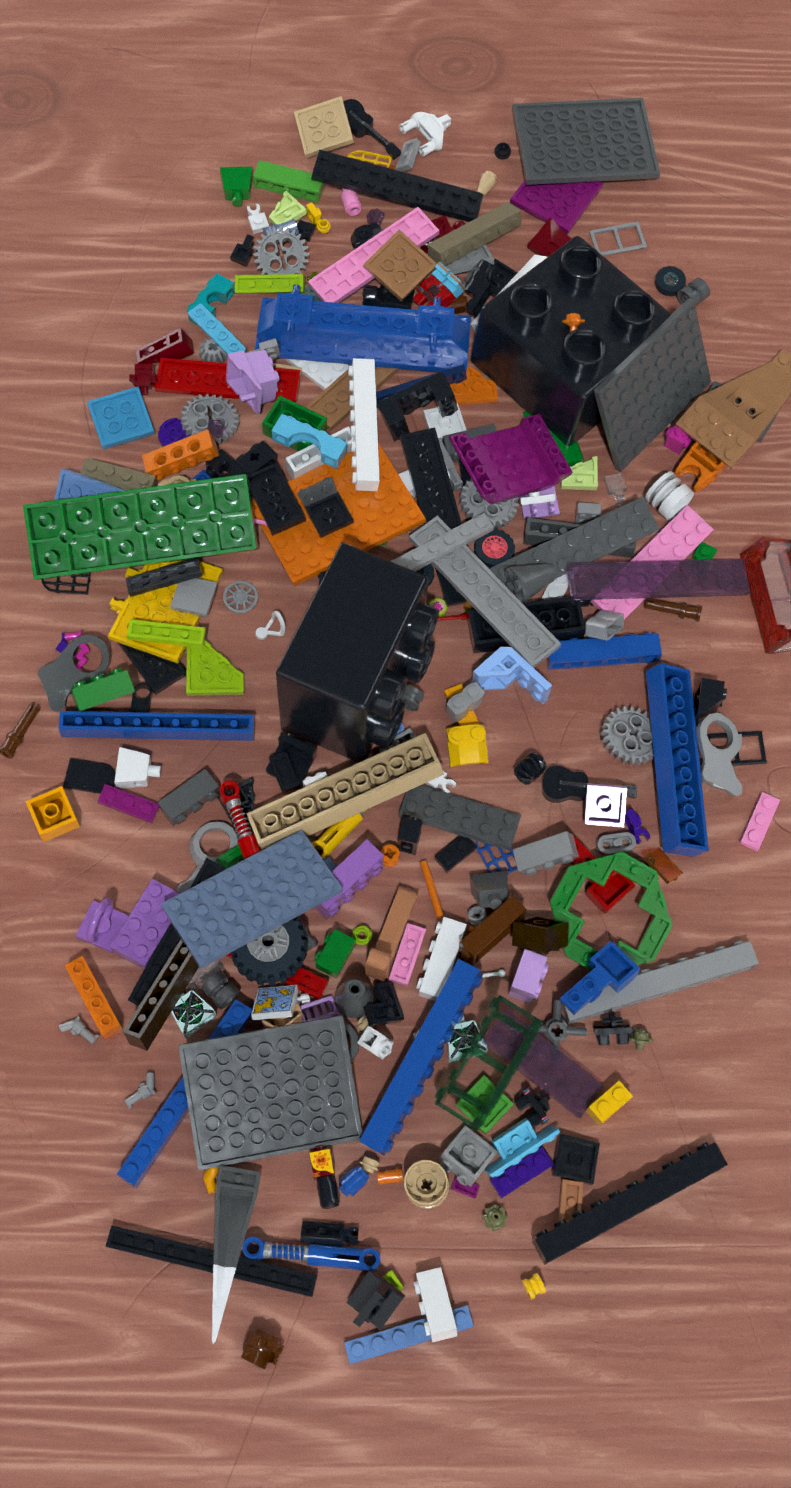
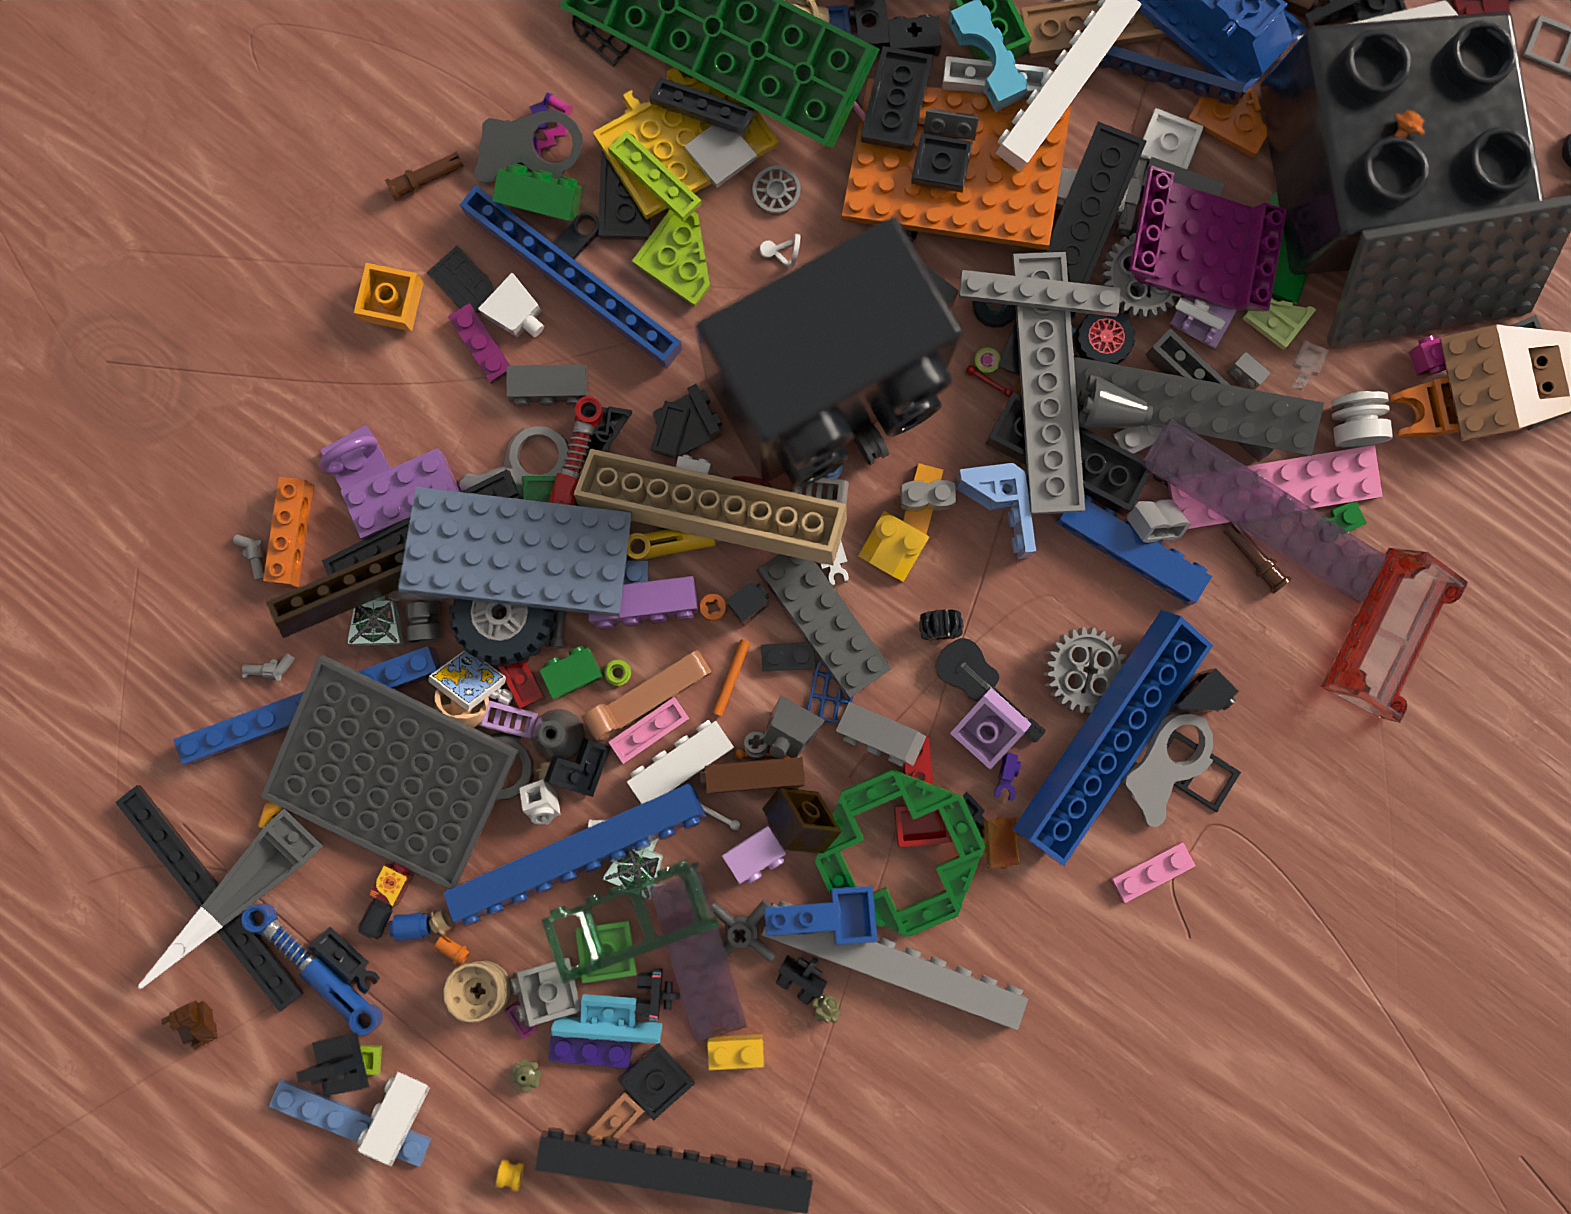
camera: 40 degrees right, 15 degrees up
black plate [377,371,458,442] -> none
light grey plate [597,832,636,856] -> none

